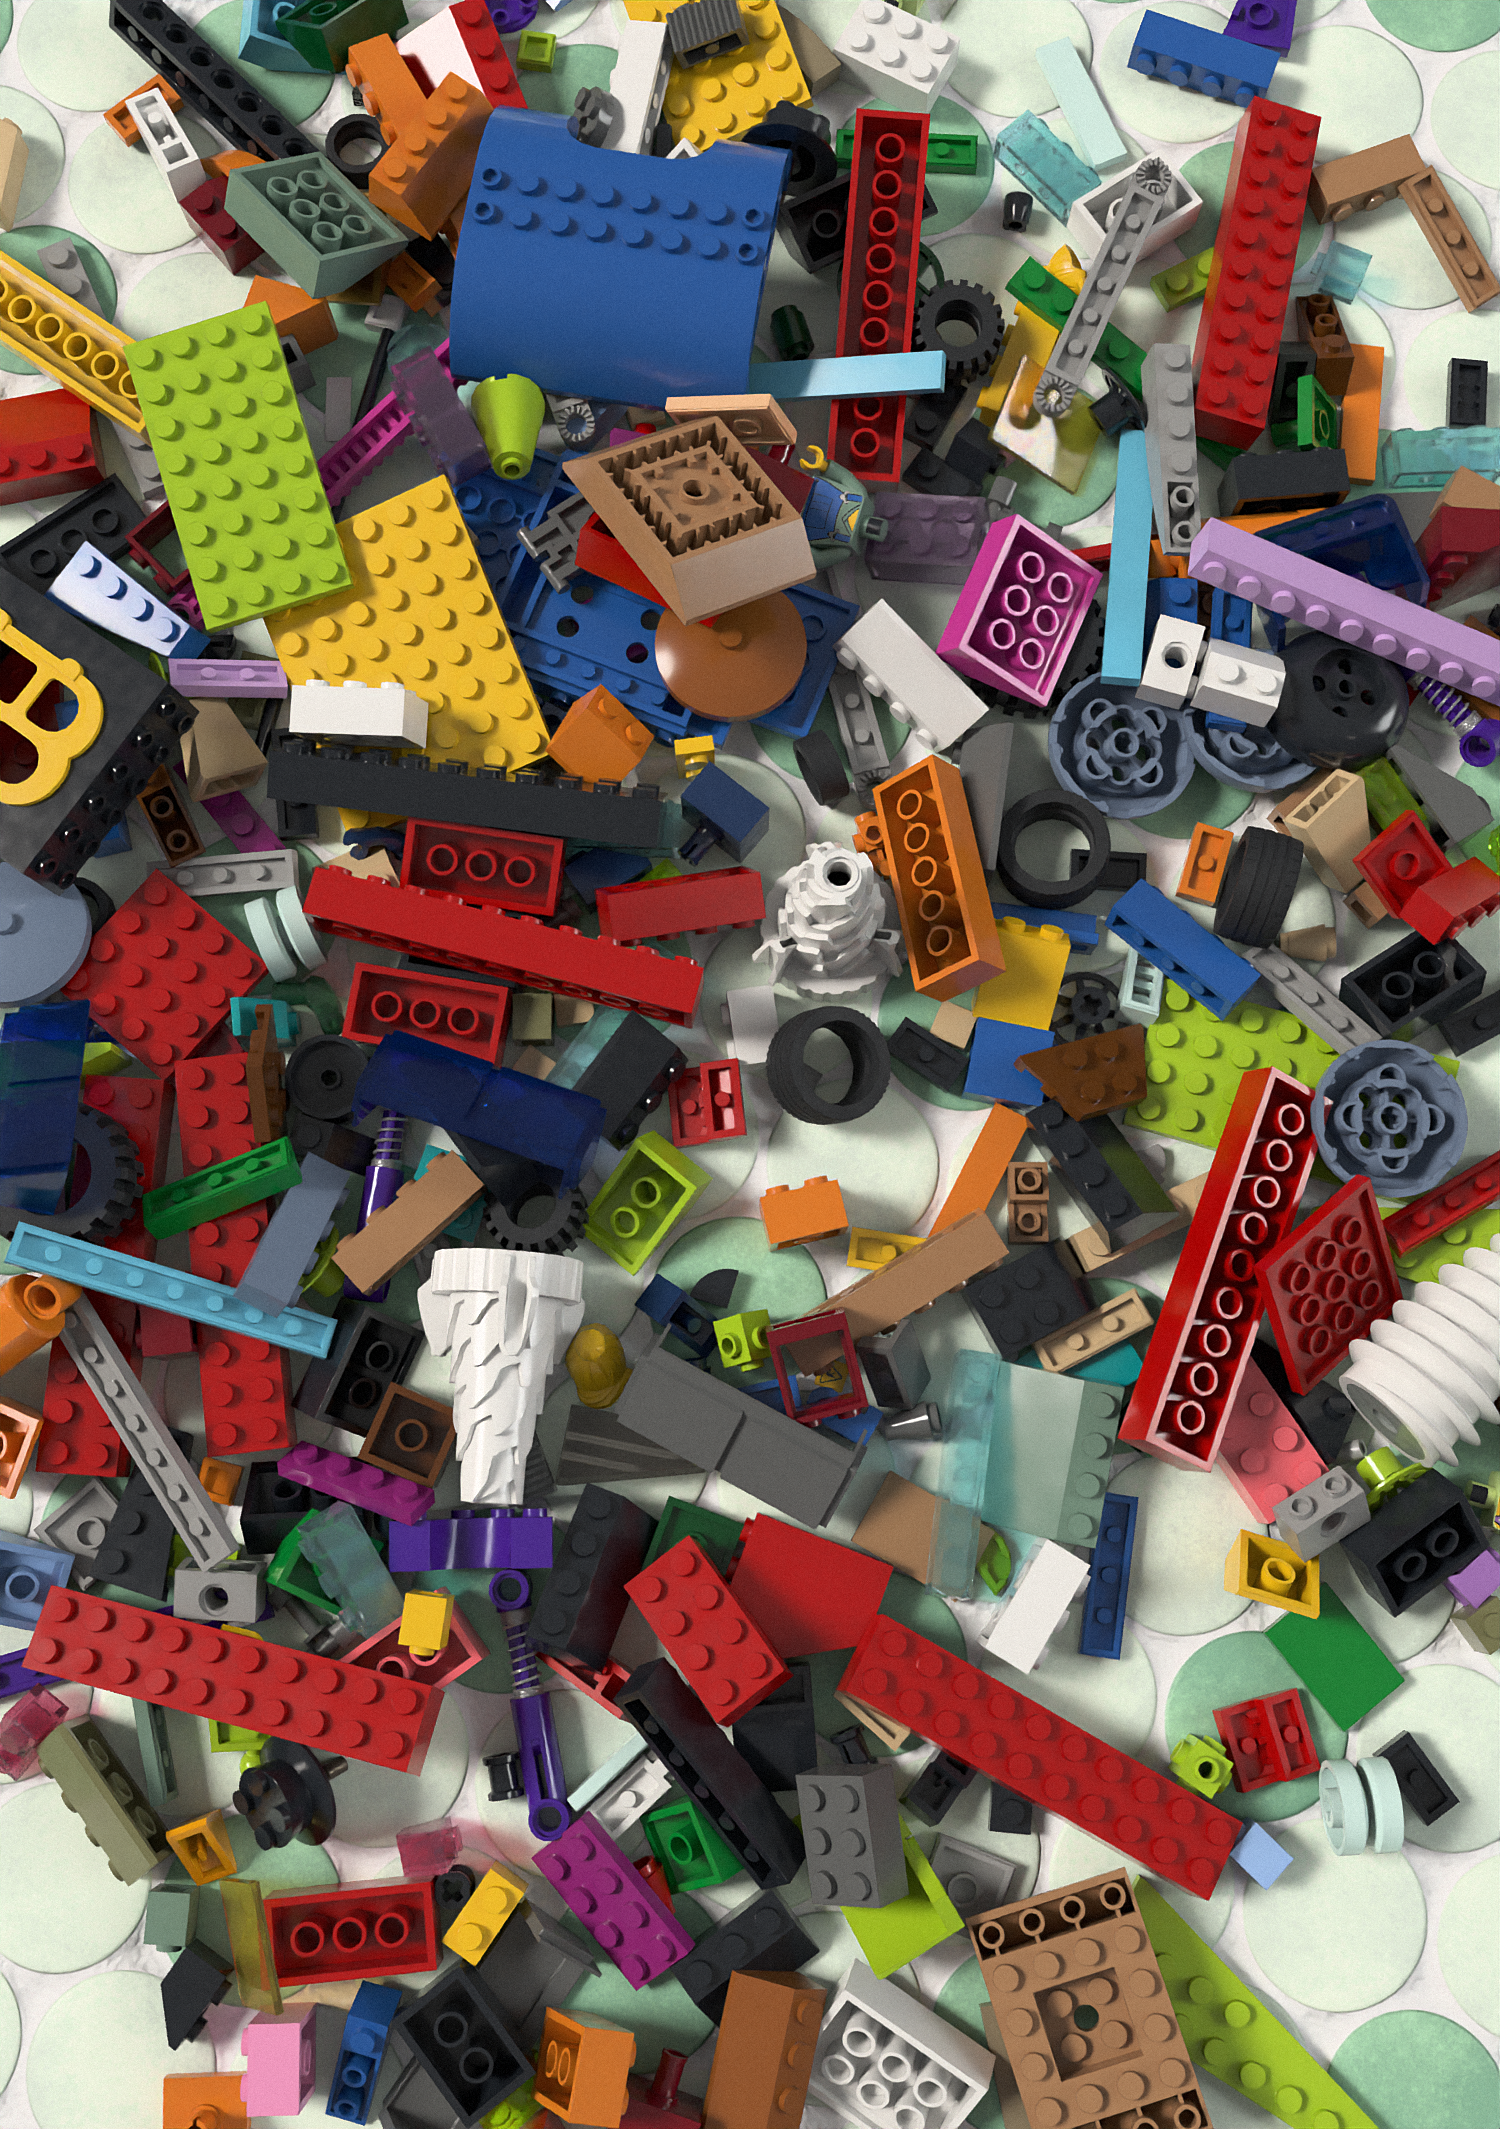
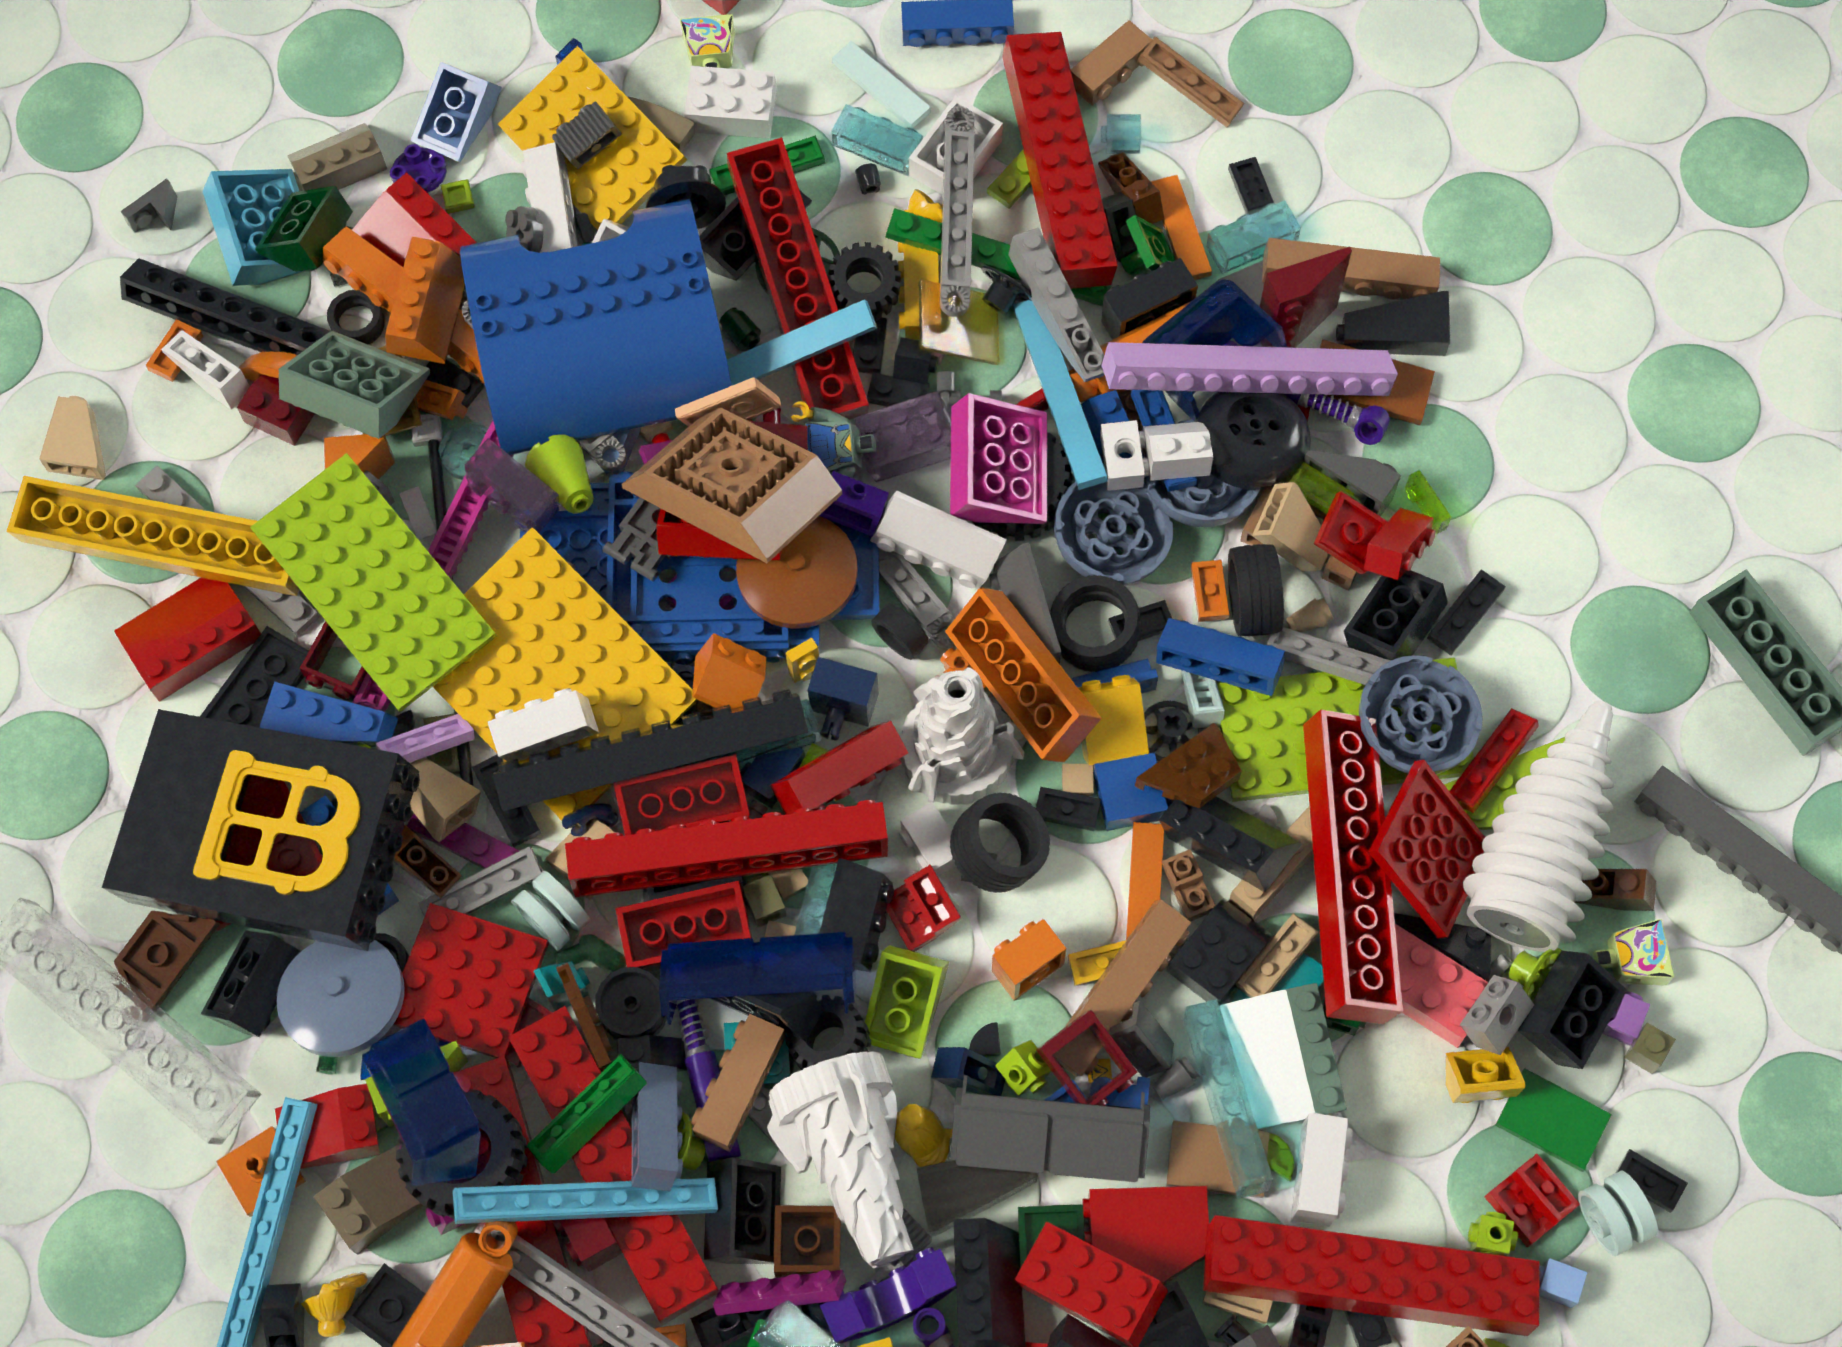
camera: 20 degrees left, 10 degrees down
blue tile [1077,1492,1139,1660] -> none
none -> dark purple brick [819,471,889,536]

